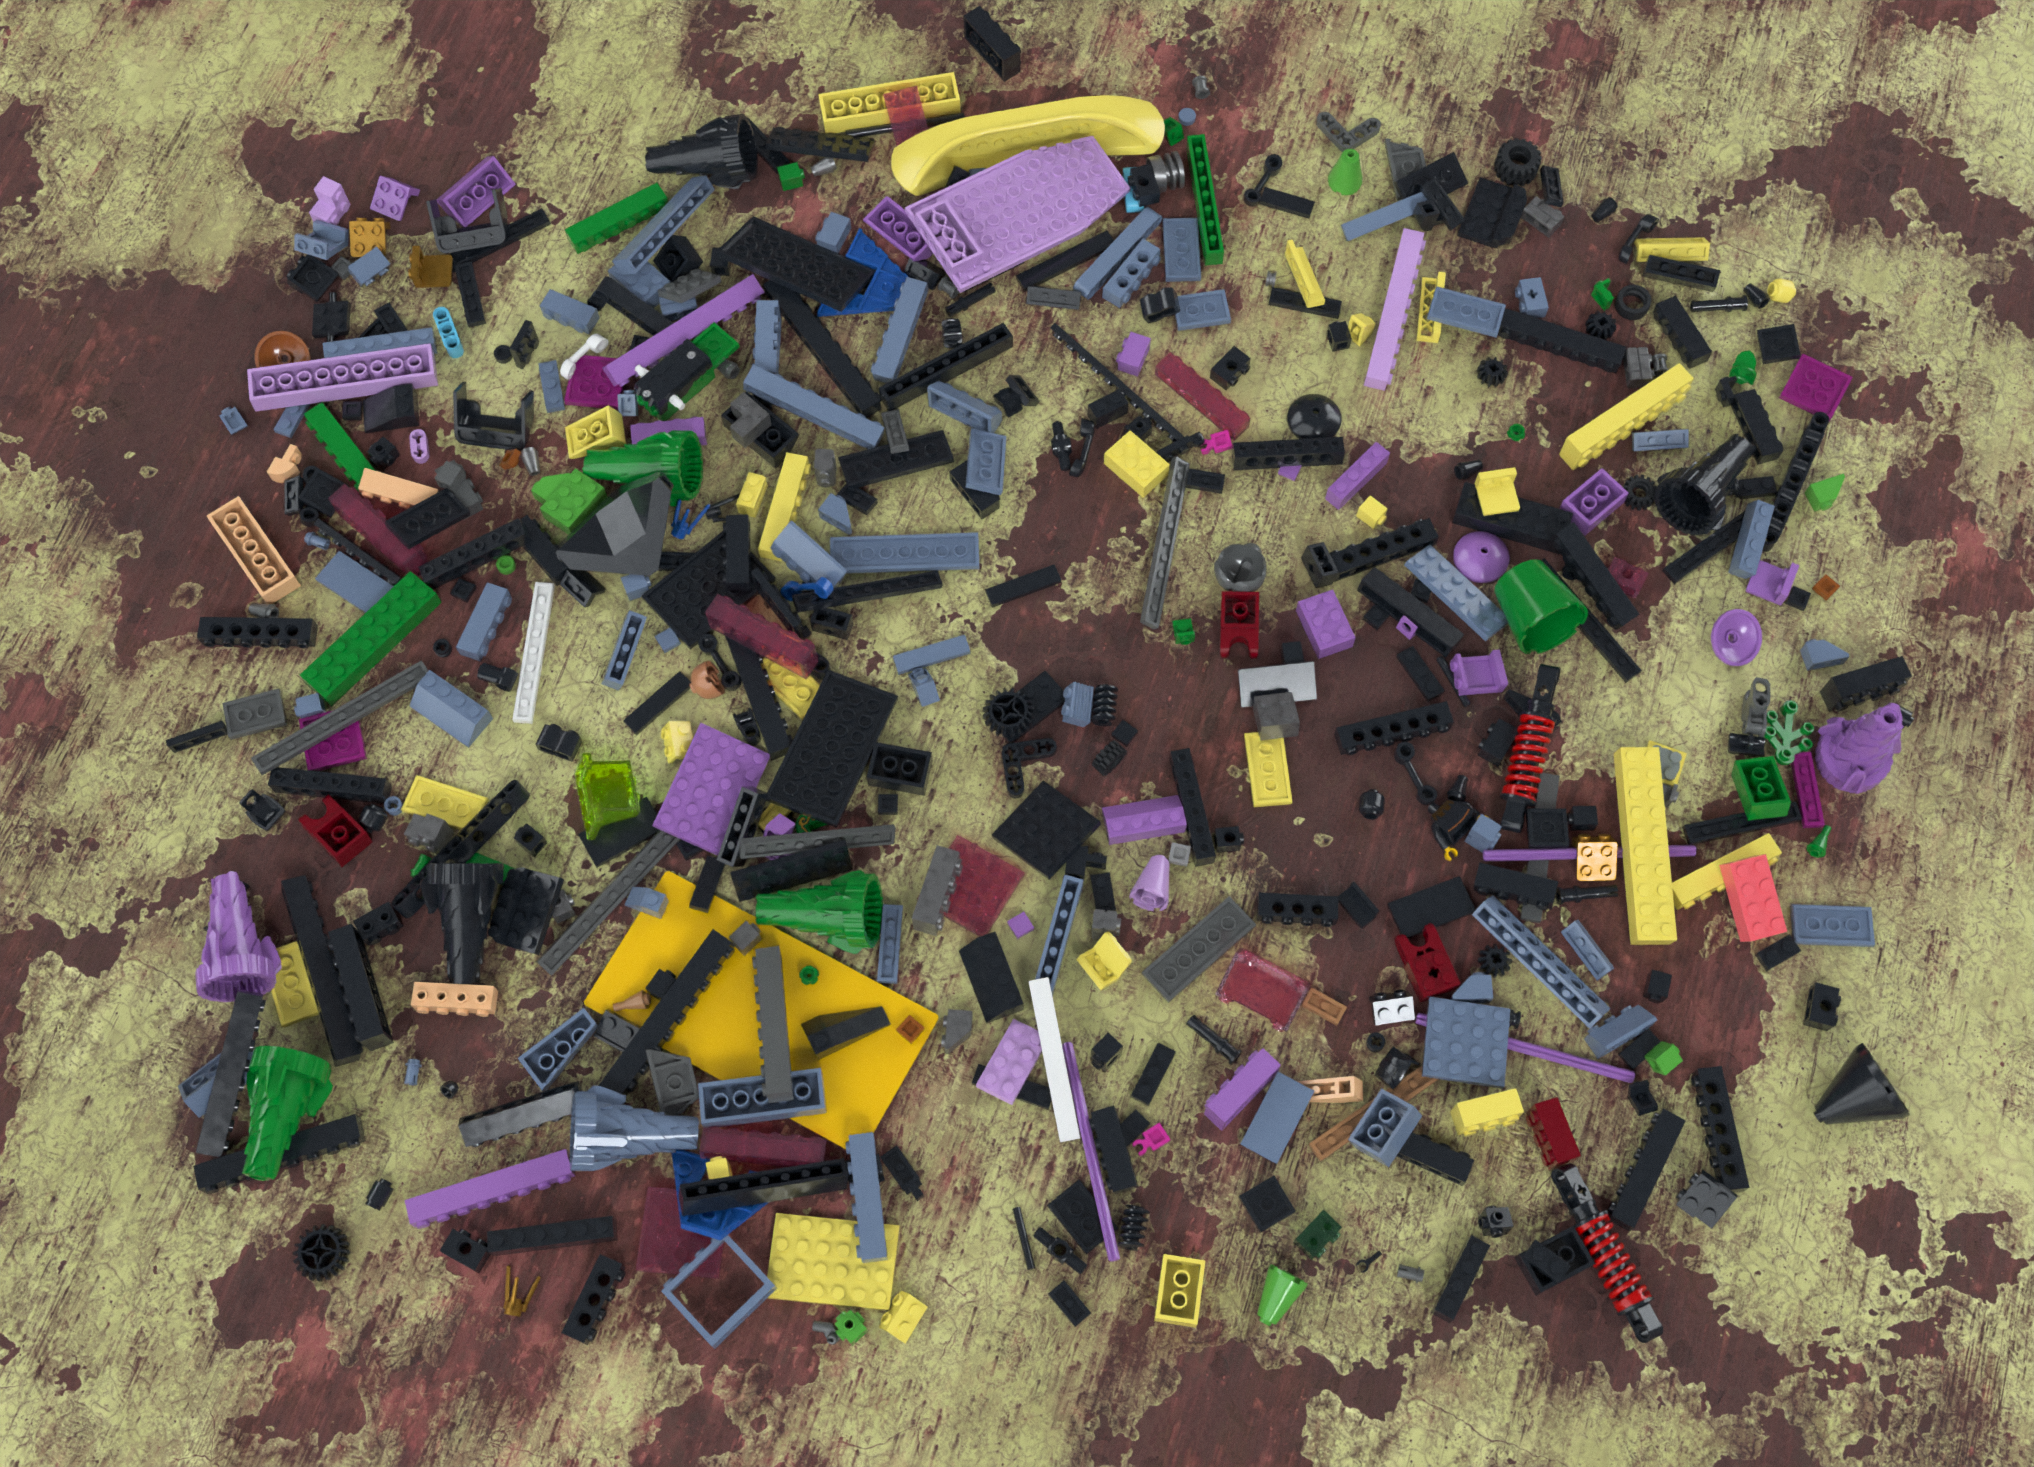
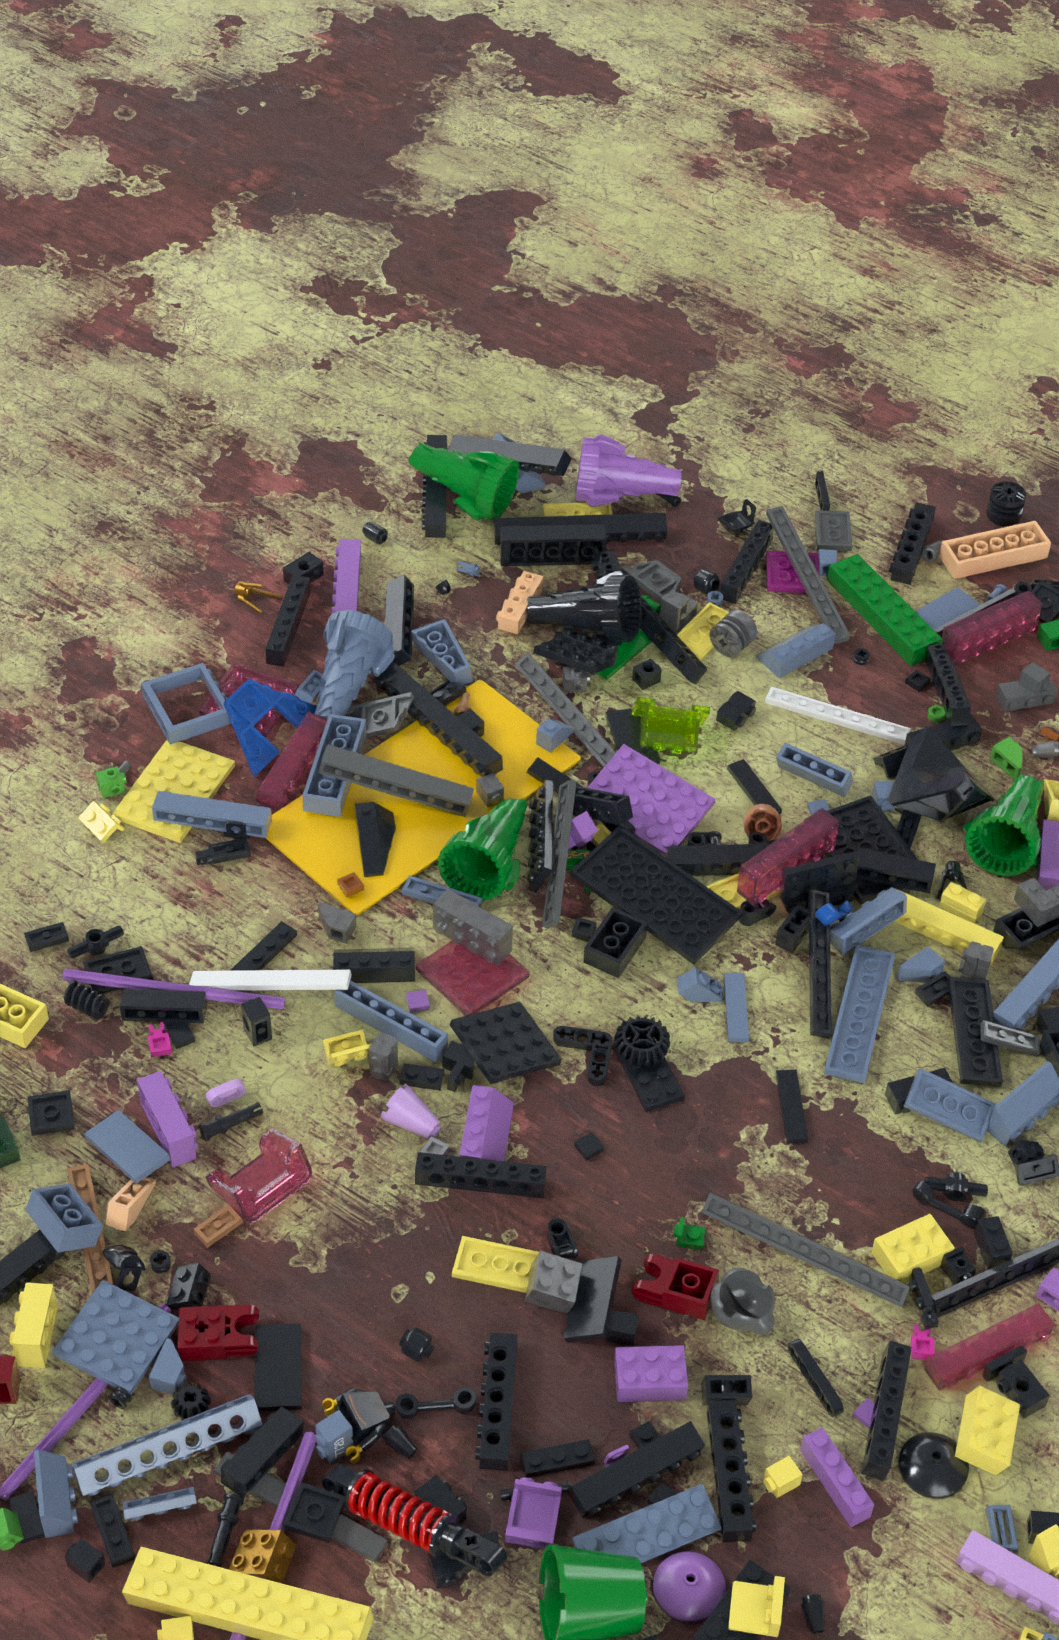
camera: 105 degrees right, 20 degrees down
black gear [292,1224,351,1282] -> none
dark red brick [298,795,372,867] -> none
light nougat brick [358,468,439,509] -> none
black plate [385,488,470,550] -> none
sand blue brick [456,583,512,662] -> none
black piece [477,663,519,692] -> none
bright green brick [540,468,607,535] -> none
black brick [561,1254,626,1346] -> none
light yellow bracket [661,721,693,763] -> none
blue plant [671,499,710,539] -> none
black brick [679,1158,849,1216] -> none
light yellow brick [706,1156,733,1180] -> none
green plate [799,966,819,985] -> none
lavender plate [976,1019,1042,1105] -> none
black bar [1012,1207,1036,1270] -> none
sand blue brick [1061,682,1094,727] -> none
black piece [1091,684,1118,727] -> none
black tyre [1092,740,1127,776] -> none
black plate [1131,1043,1176,1106] -> none
dark grey plate [1142,896,1256,1003] -> none
black plate [1186,468,1225,494] -> none
black brick [1214,826,1244,853] -> none
black brick [1257,892,1338,927] -> none
black panel [1338,881,1379,929] -> none
black brick [1567,806,1598,831] -> none
none -> black tile [90,1494,135,1568]
none -> lavender beam [205,1079,246,1107]
none -> sand blue plate [295,670,323,703]
none -> black piece [547,1218,578,1258]
none -> dark grey wing [621,560,682,601]
none -> flat silver wheel [709,610,758,658]
none -> black beam [787,1338,844,1417]
none -> light yellow brick [955,1385,1020,1475]
none -> black plate [982,1345,1028,1382]
none -> black wheel [986,481,1027,527]
none -> sand blue tile [986,1505,1019,1553]

